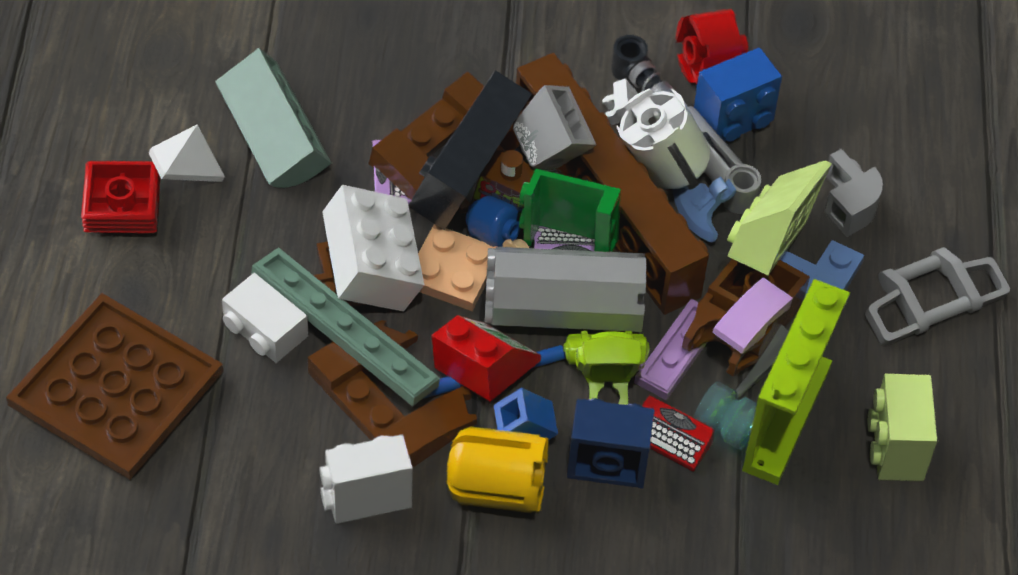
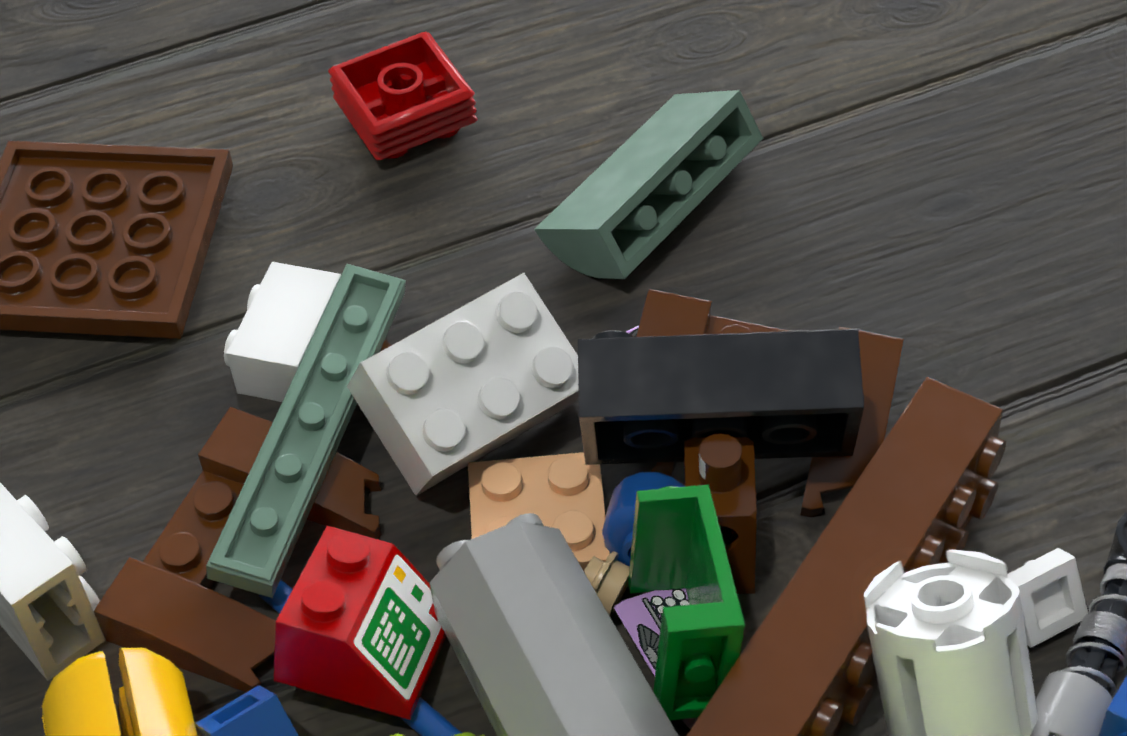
camera: 70 degrees right, 5 degrees down
white slope [149,125,225,182] -> none
light grey torso [513,85,596,169] -> none

